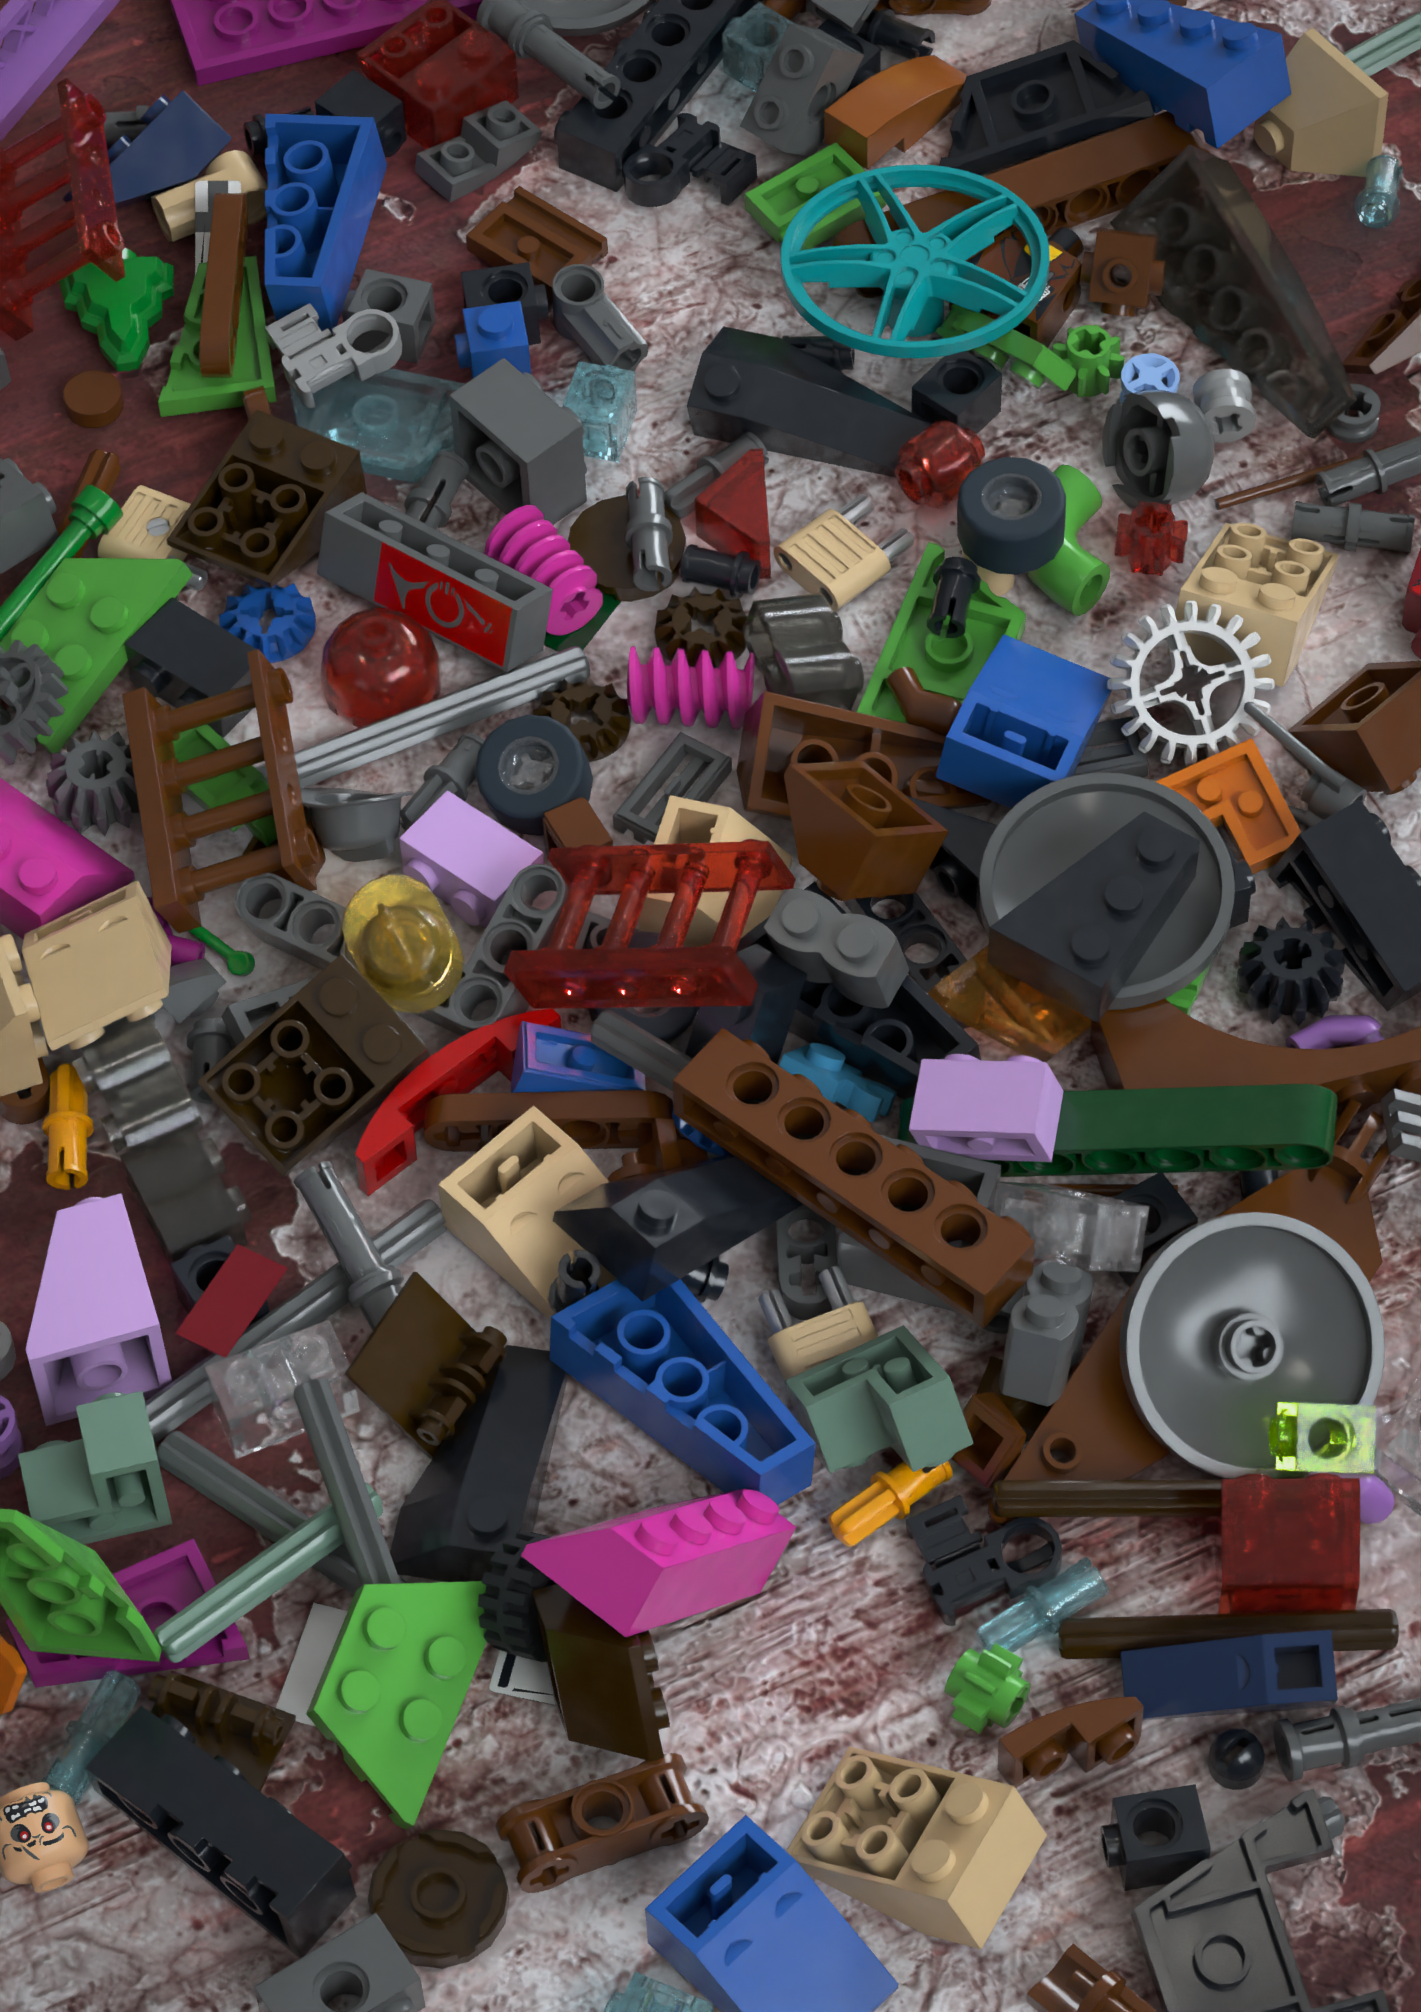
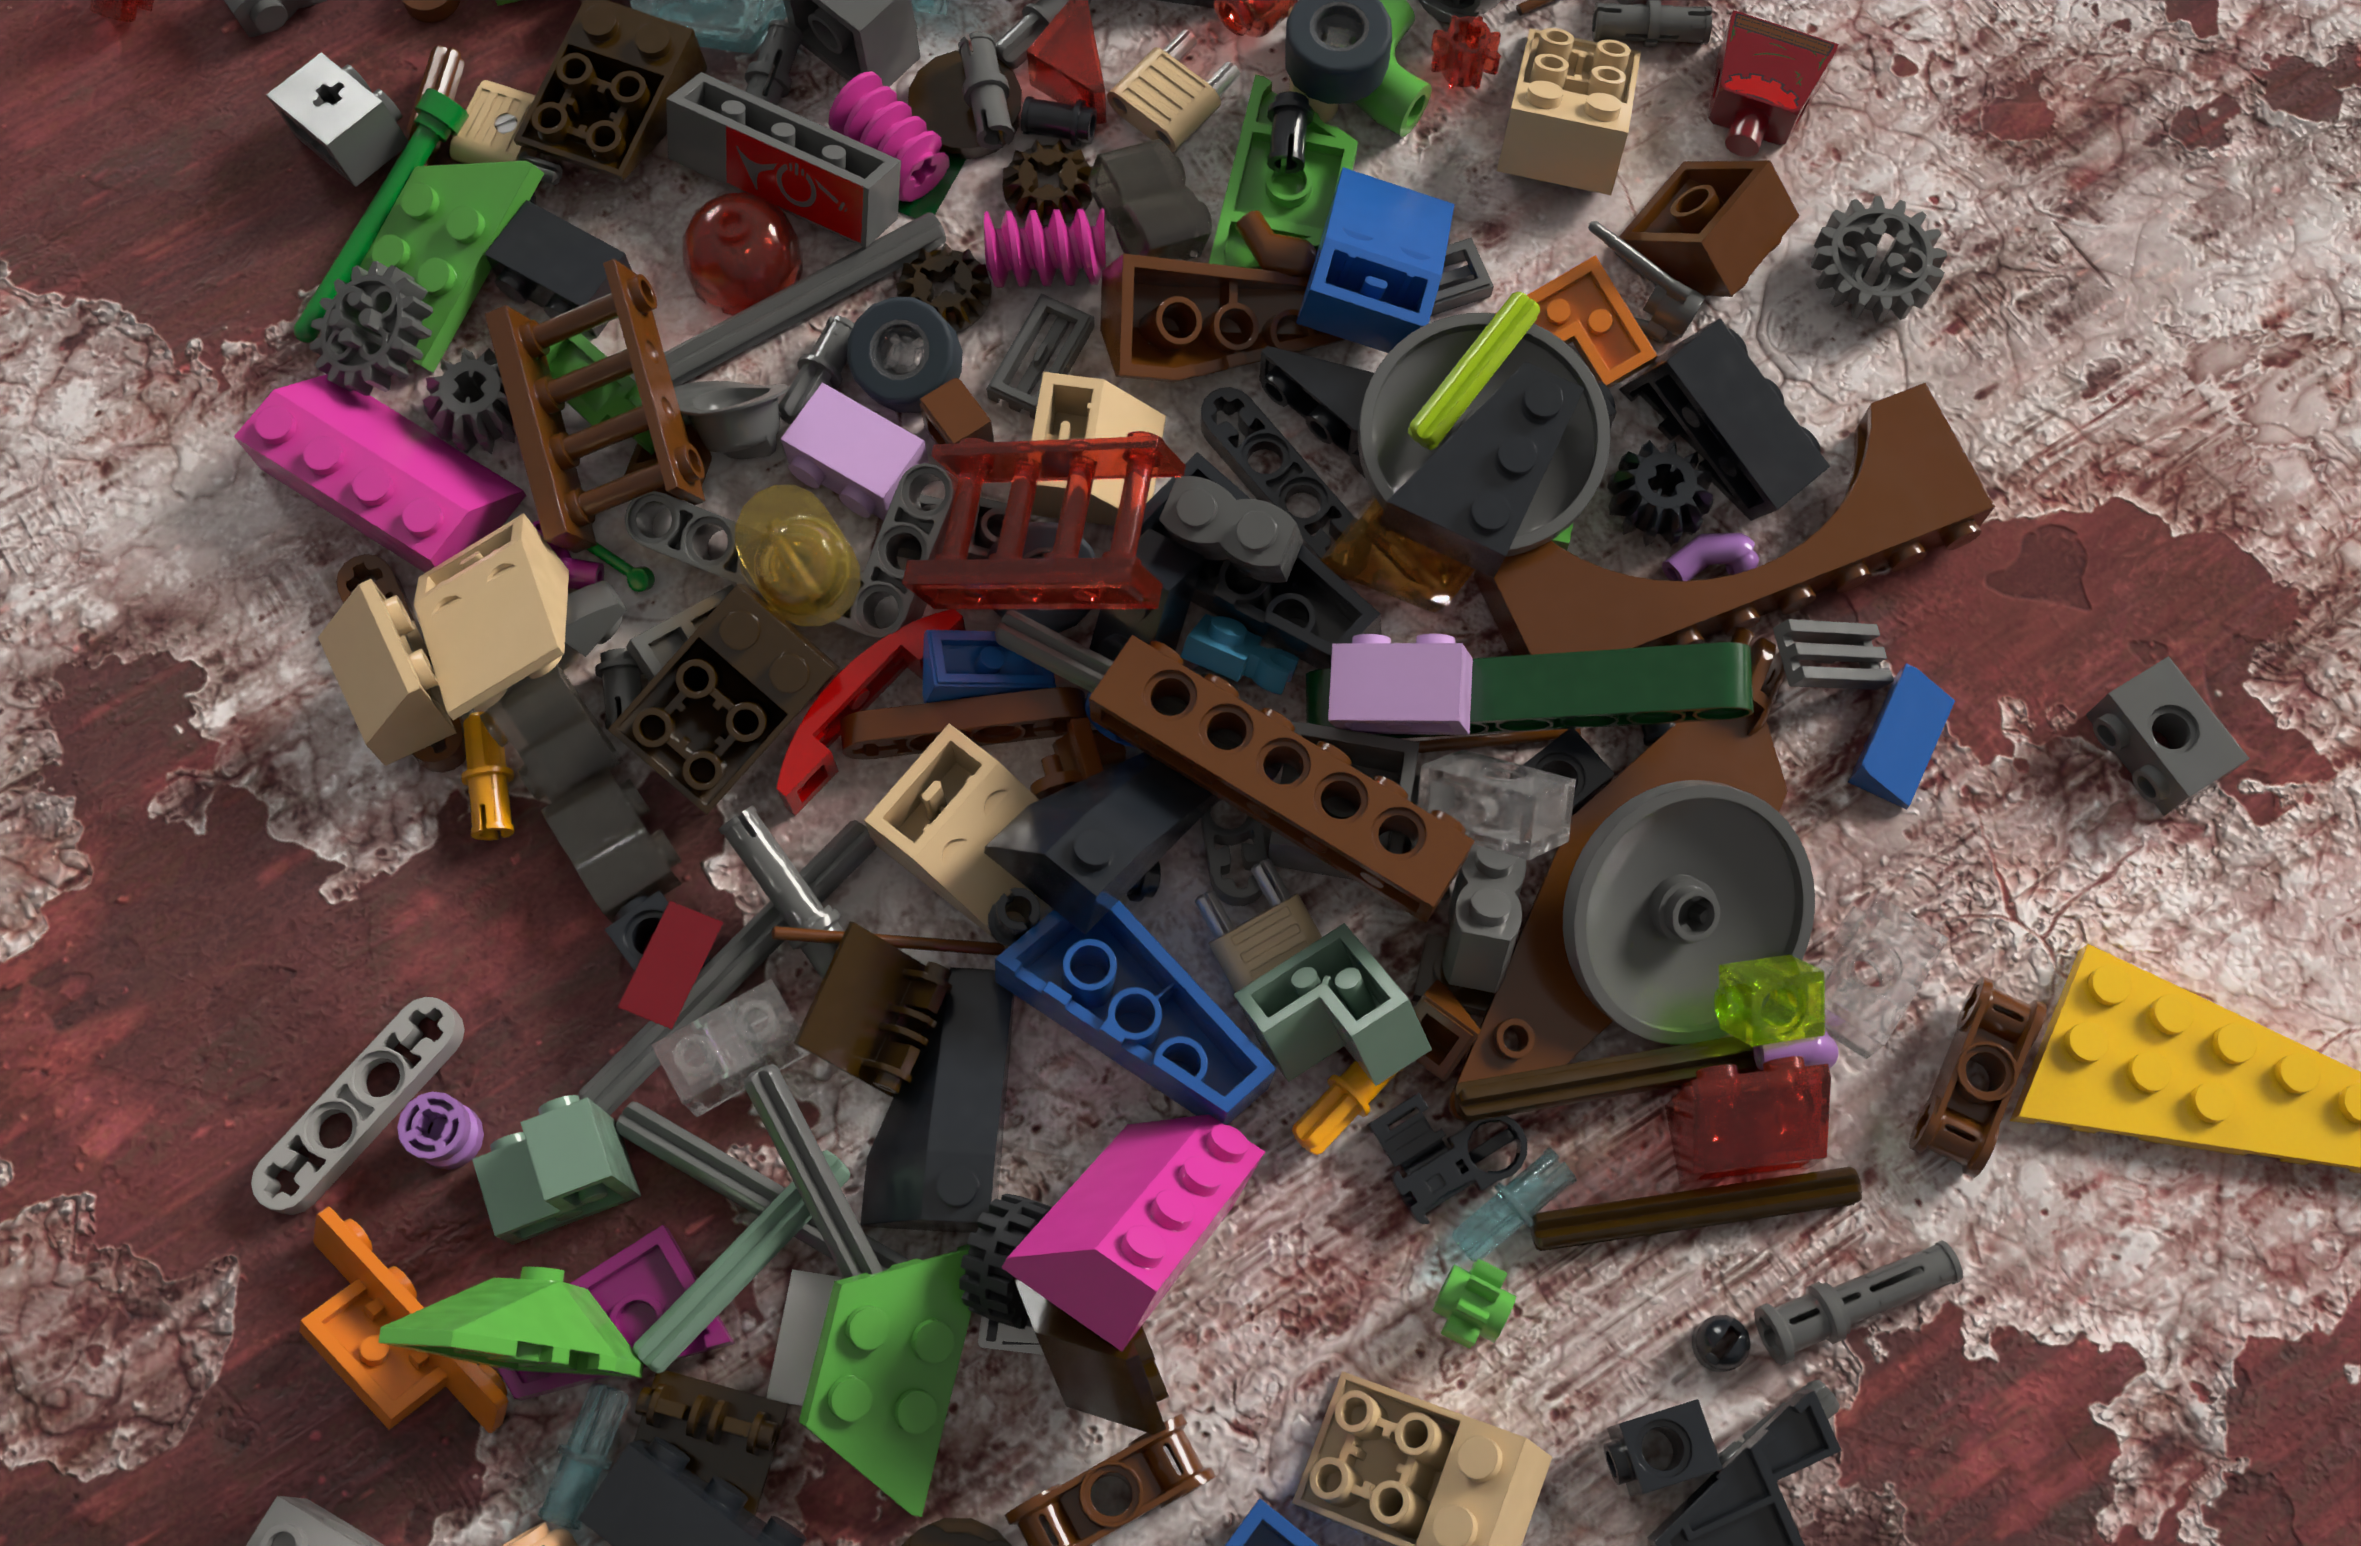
camera: 10 degrees left, 15 degrees up
lavender slope [25,1194,172,1426] -> none
blue gear [219,583,316,663] -> none
reddish brown slope [784,760,949,901] -> none
reddish brown slope [997,1696,1144,1788] -> none
white gear [1107,601,1275,767] -> none
dark blue slope [1120,1630,1338,1720] -> none
none -> reddish brown axle [772,926,1005,956]
none -> lime axle [1408,292,1540,450]

